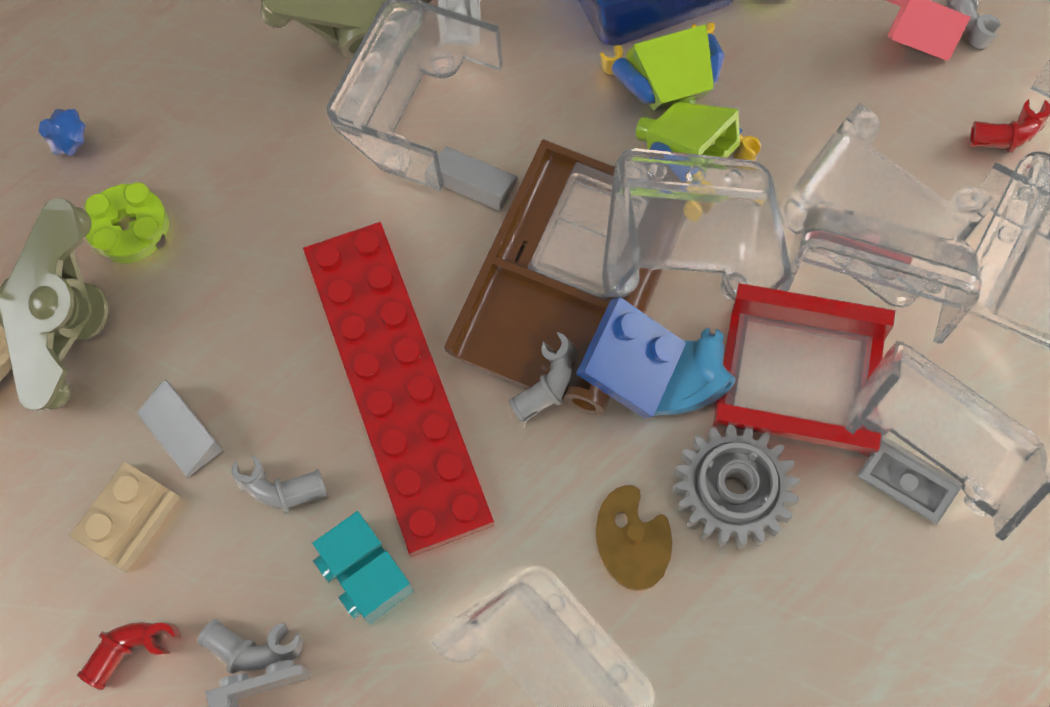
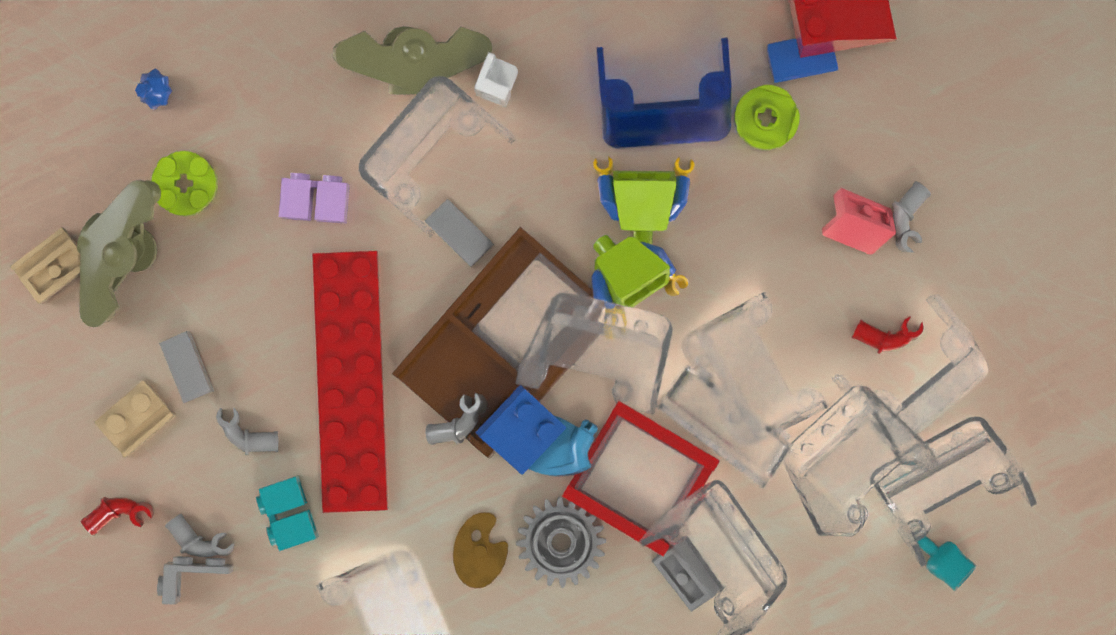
camera: 15 degrees right, 20 degrees up
none -> lavender piece [279,173,350,224]

